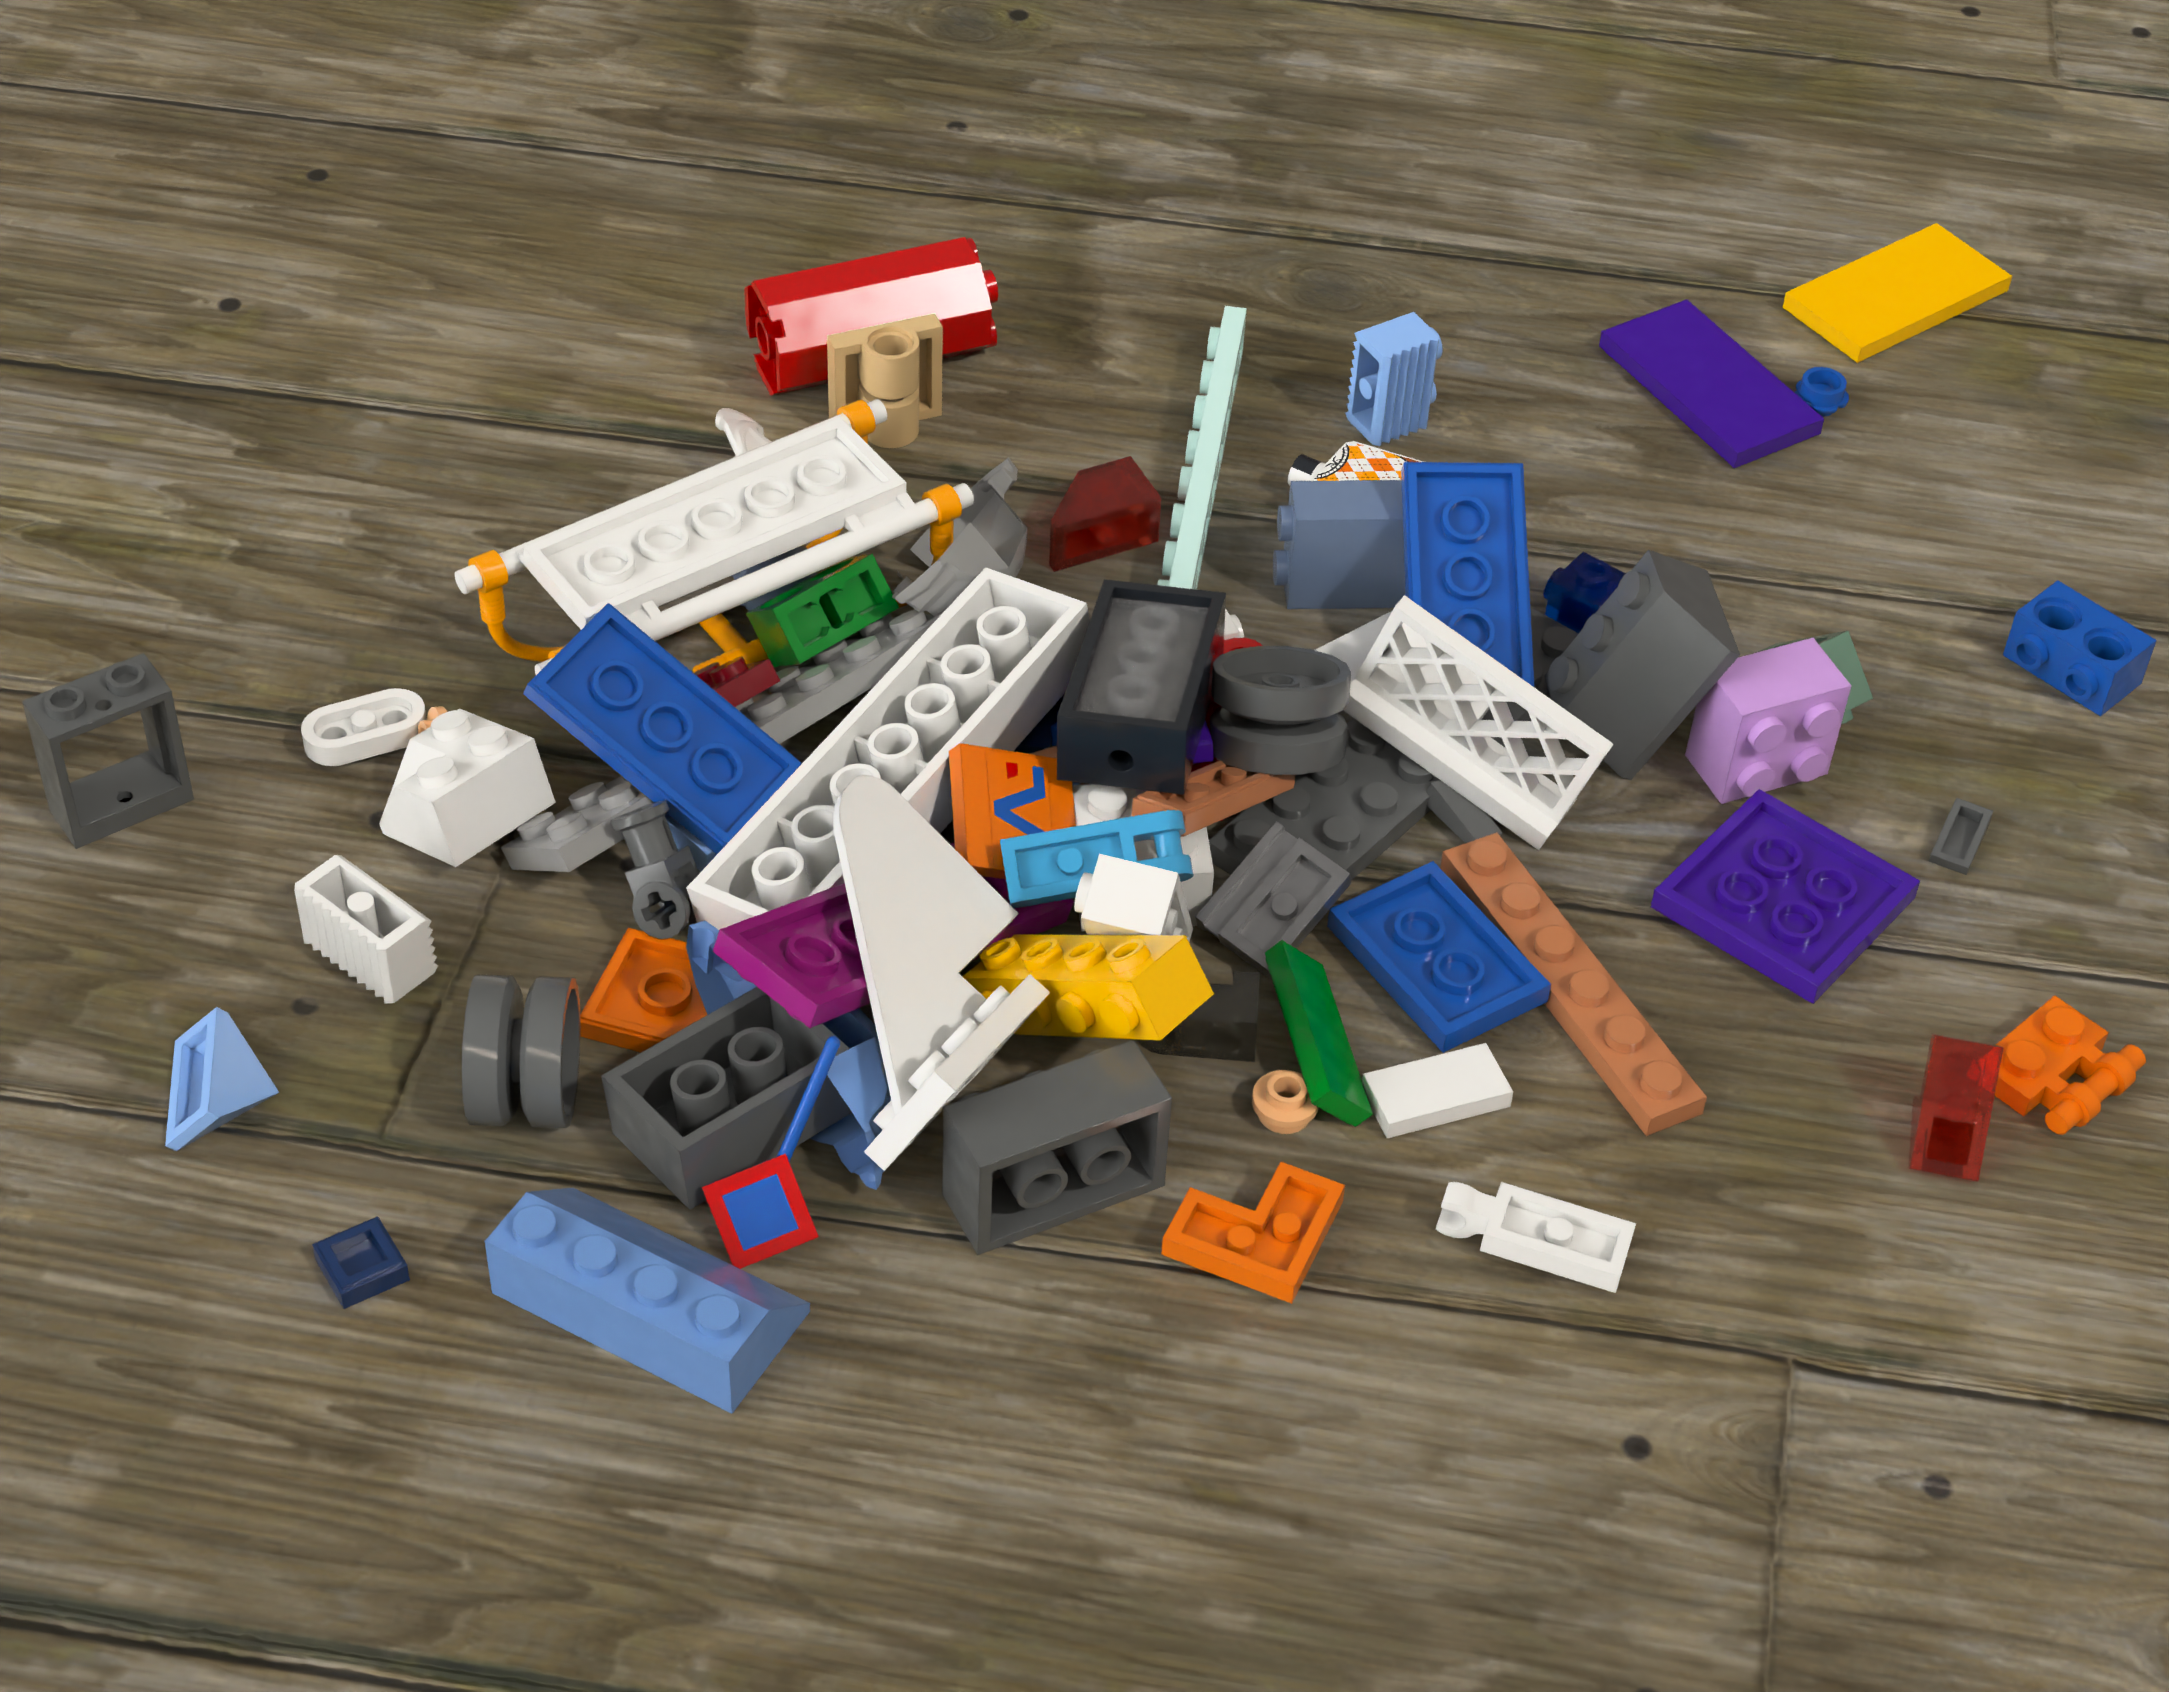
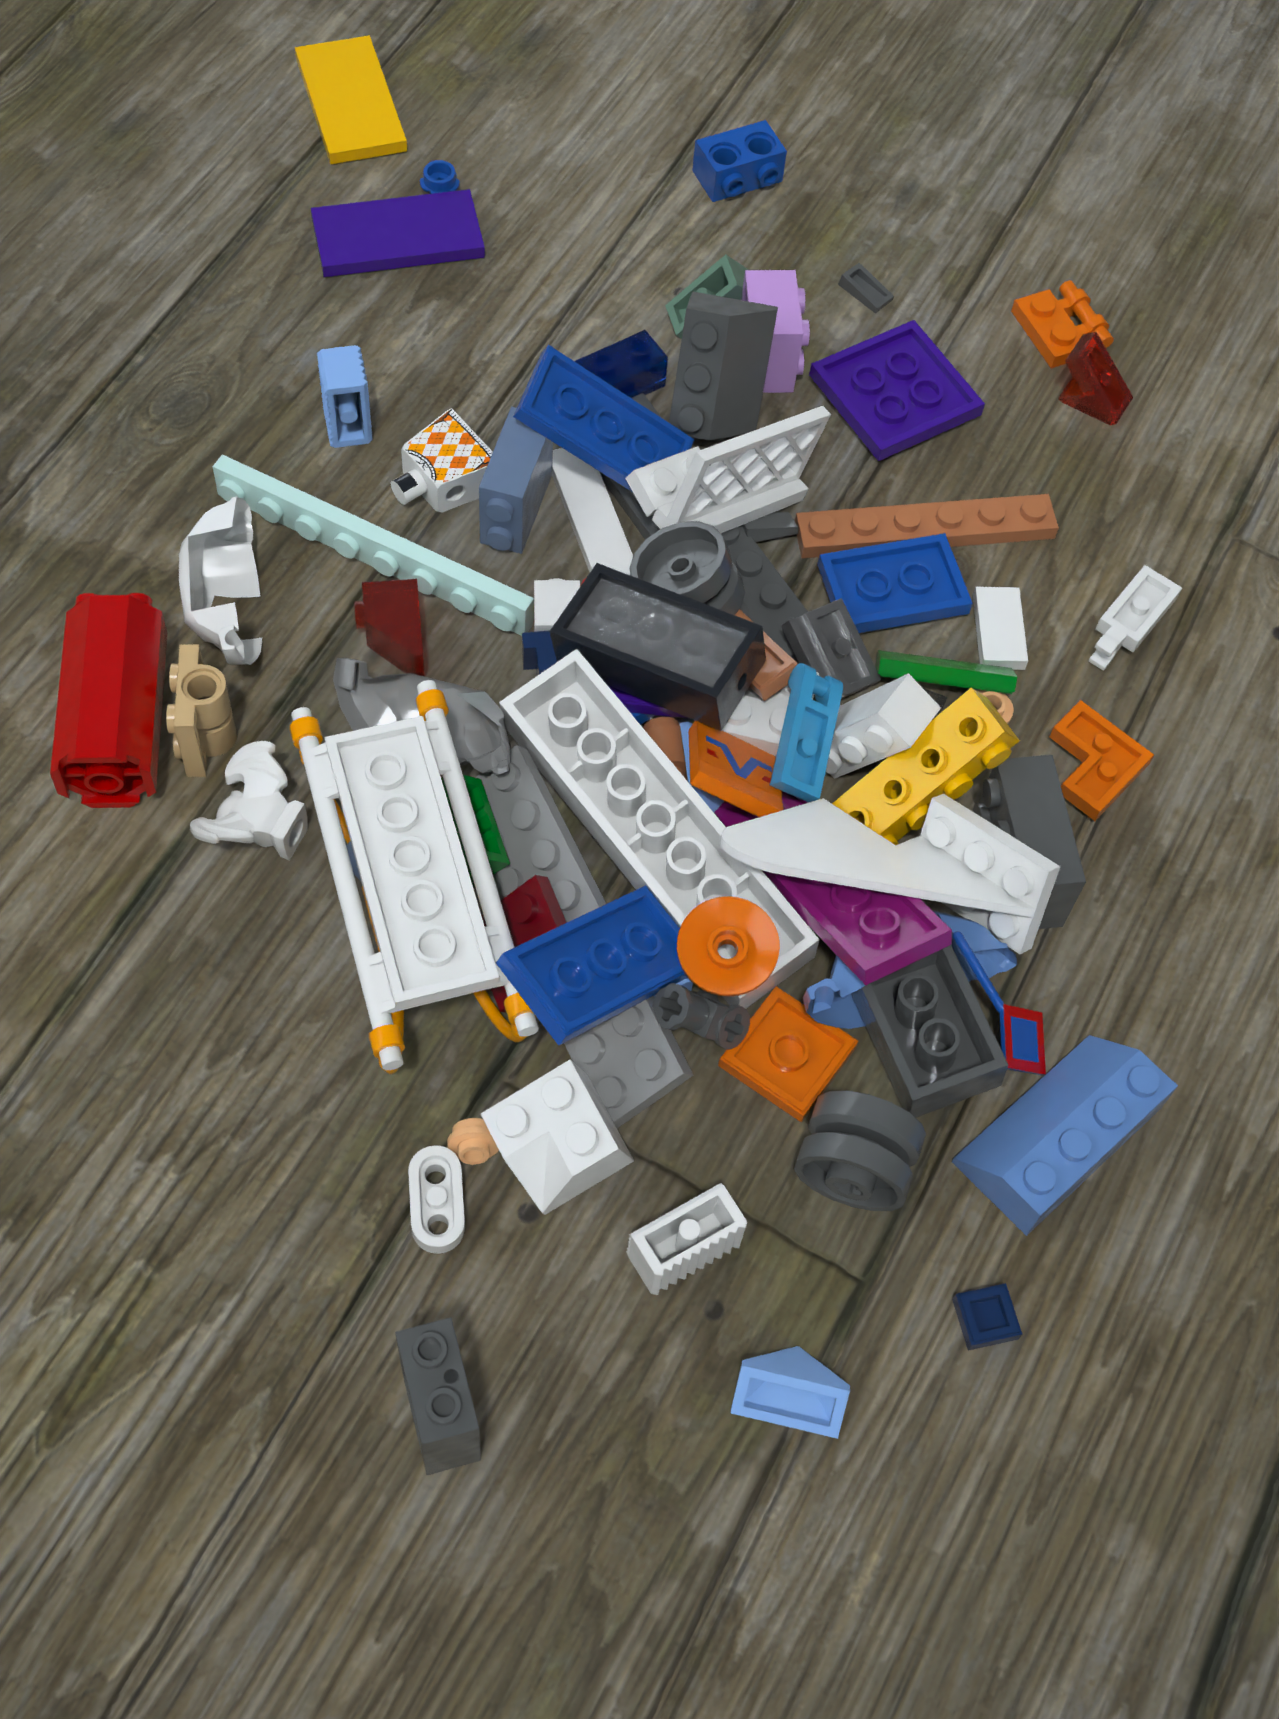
camera: 75 degrees left, 15 degrees up
none -> white animal [179,496,262,665]
none -> orange dish [677,896,780,996]

